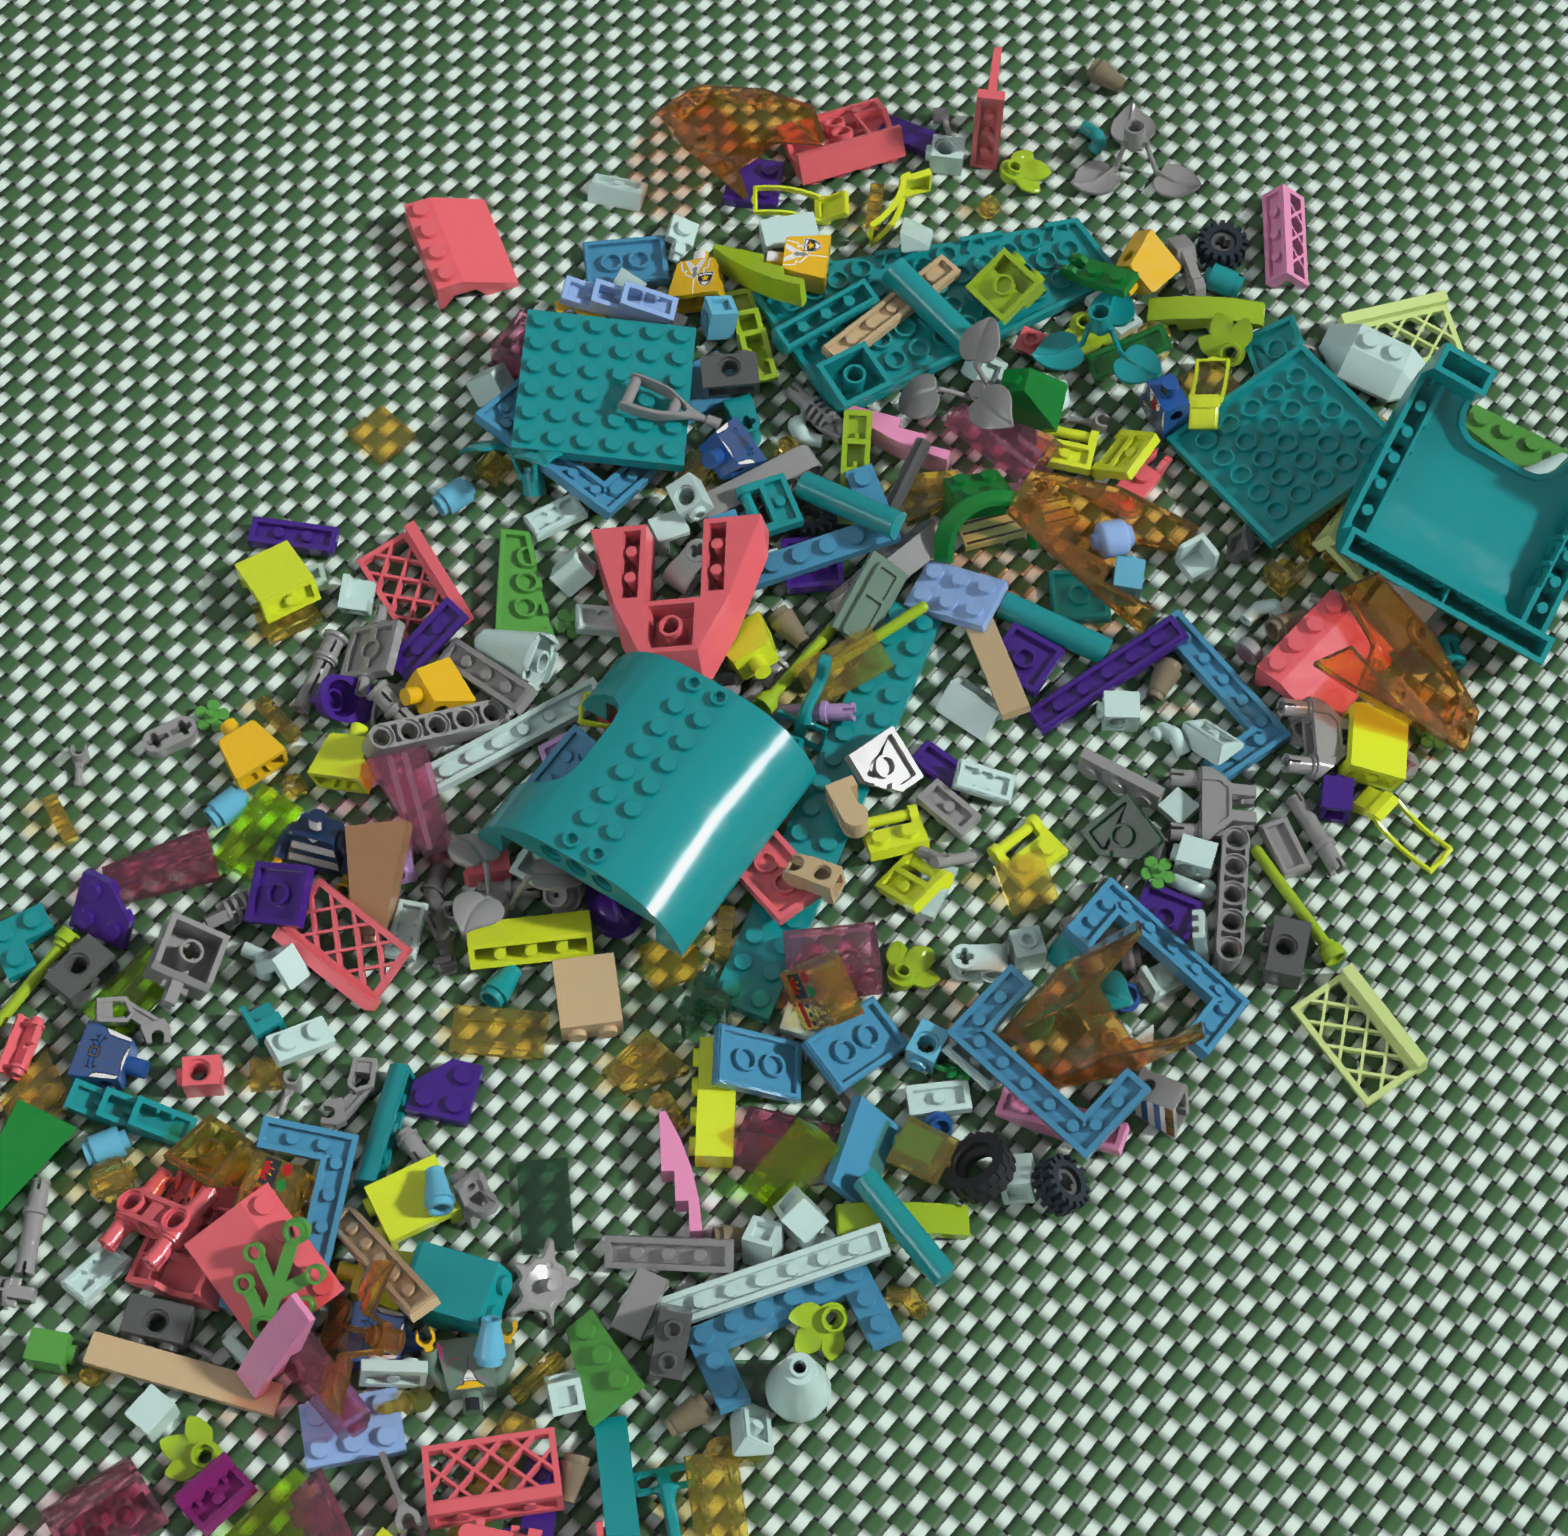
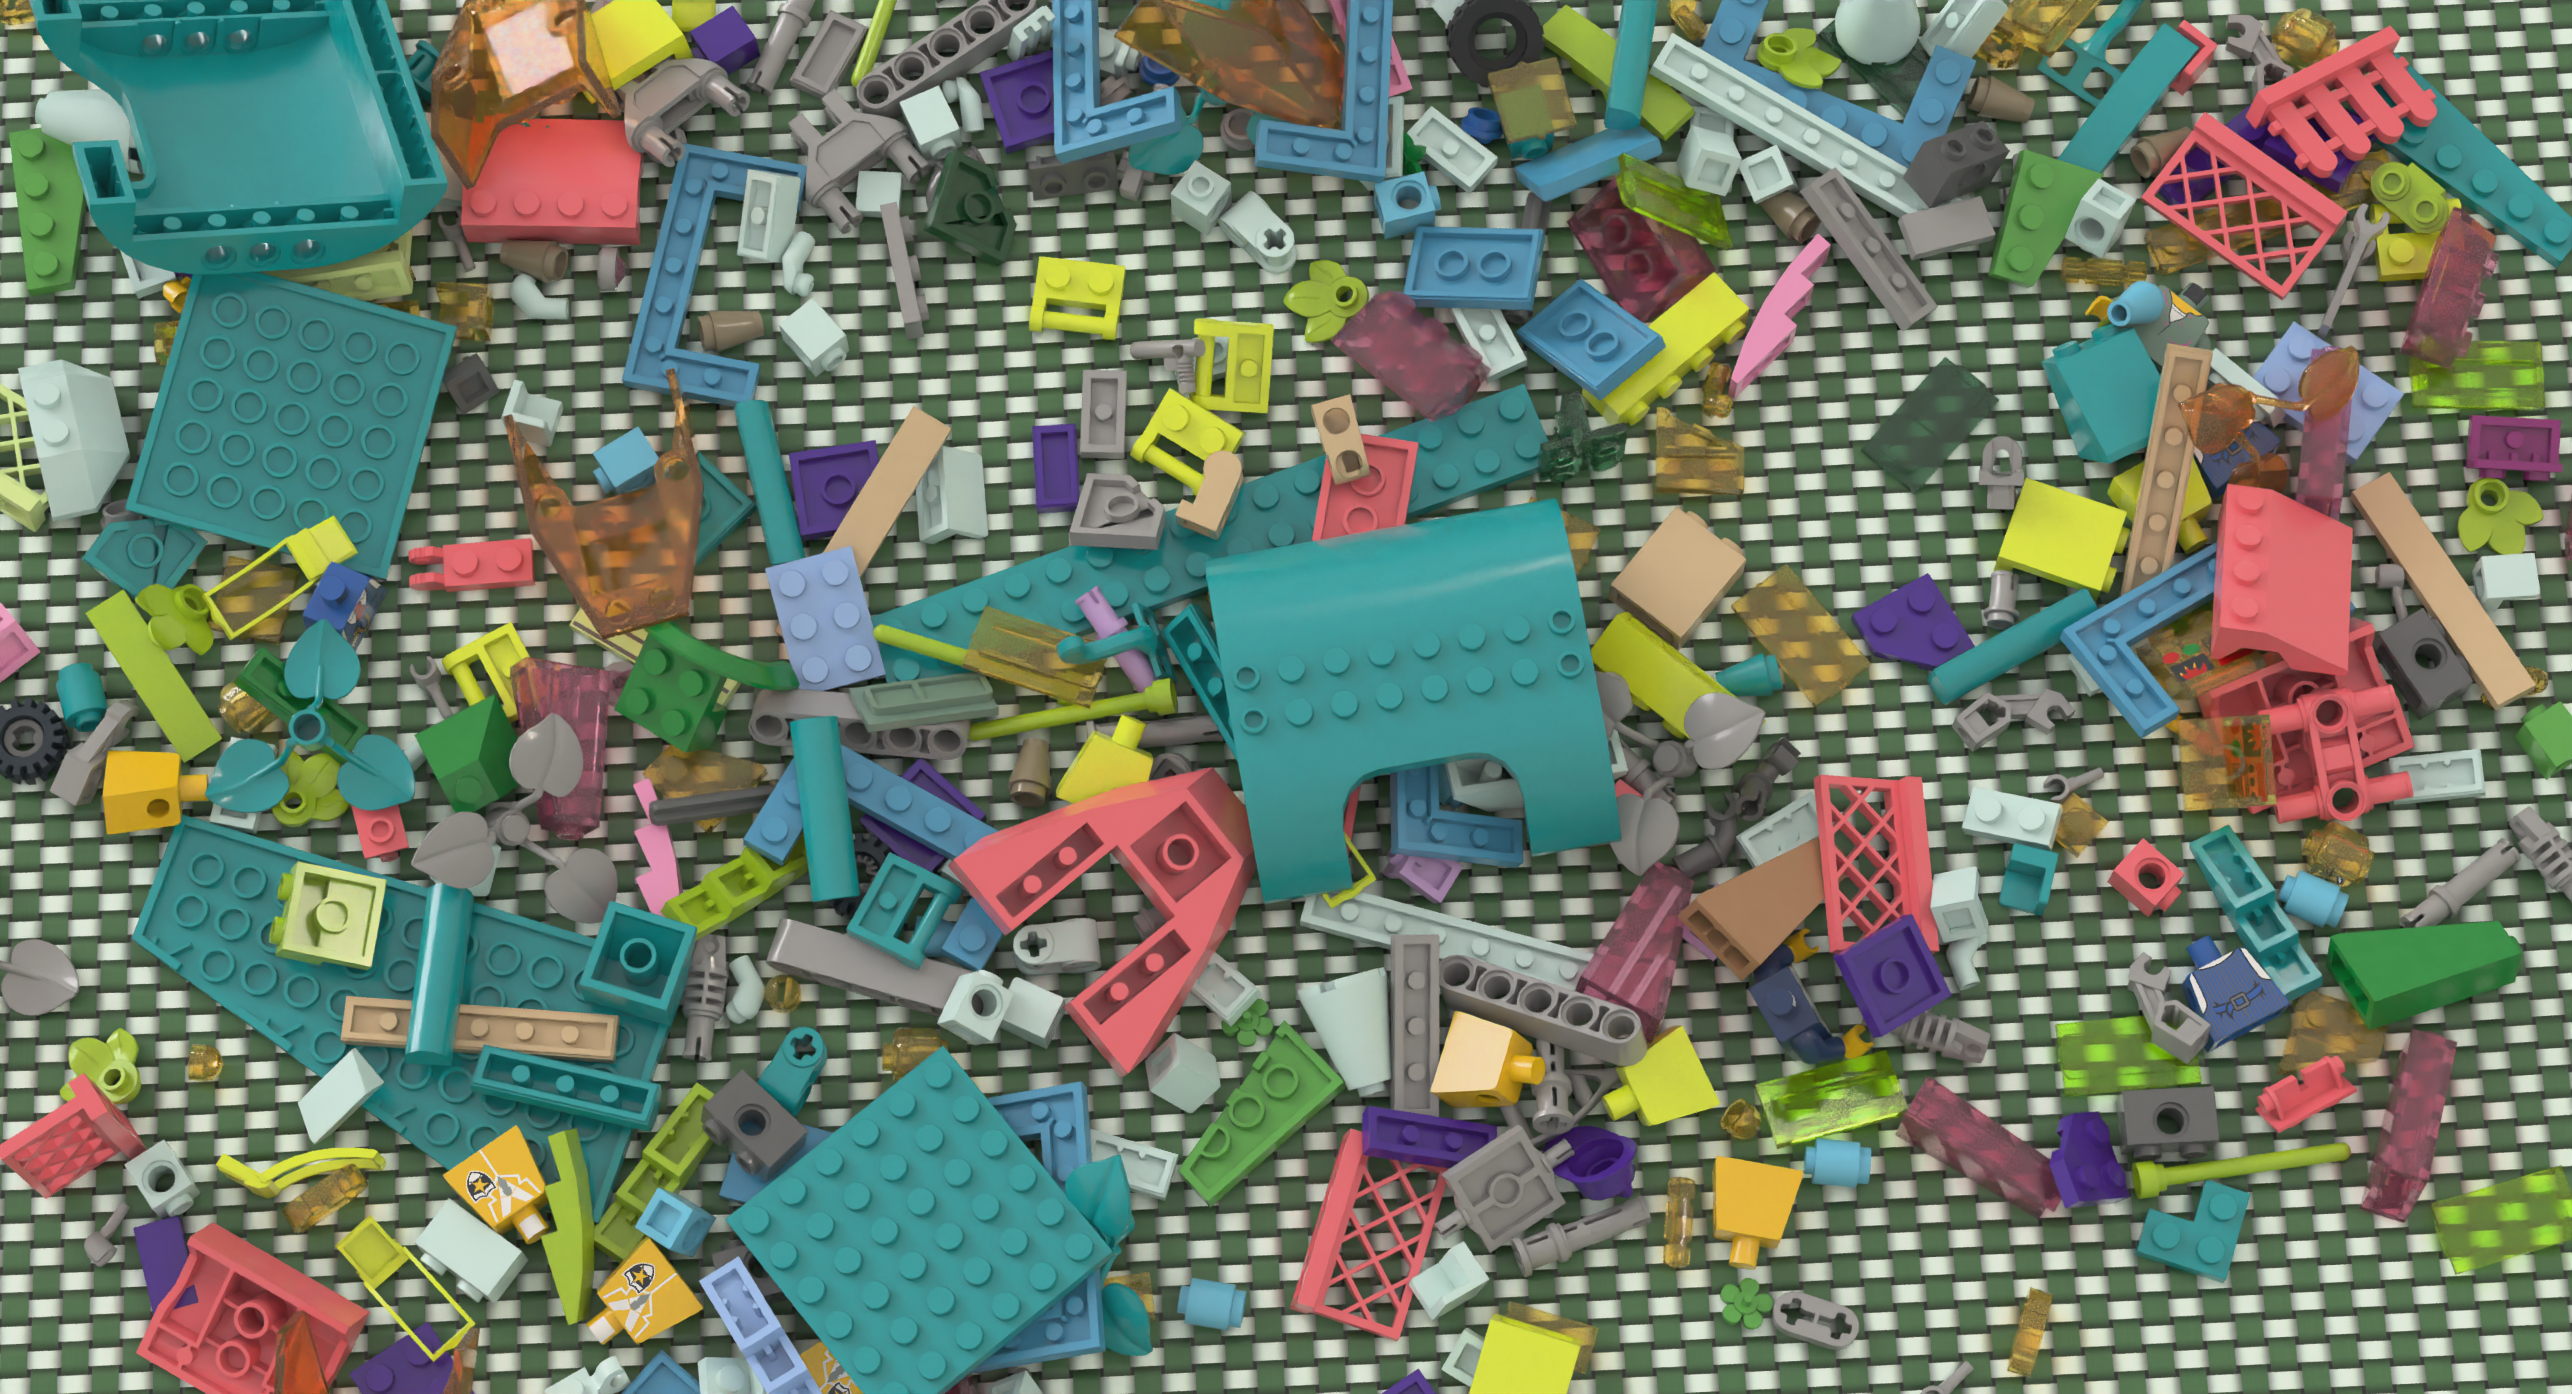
camera: 130 degrees left, 10 degrees up
light grey hinge [142,911,231,1010] -> none
light aqua tile [222,1334,249,1366] -> none
bright green plant [233,1216,327,1339] -> none
bright pink slope [237,1293,316,1400] -> none
clear yellow bar [376,1386,433,1415] -> none
medium azure cone [423,1165,456,1216] -> none
light grey piece [507,1237,580,1328] -> none
light grey piece [617,373,722,430] -> none
blue torso [699,416,767,480] -> none
clear yellow beam [714,905,735,961] -> none
clear yellow slope [779,949,864,1031] -> none
light aqua plate [951,758,1017,806] -> none
clear yellow piece [993,848,1059,916] -> none
dark purple tile [1026,614,1189,736] -> none
green hinge [1059,252,1139,298] -> none
light blue head [1089,518,1135,559] -> none
neon yellow plate [1090,429,1160,481] -> none
bright green plant [1140,856,1175,890] -> none

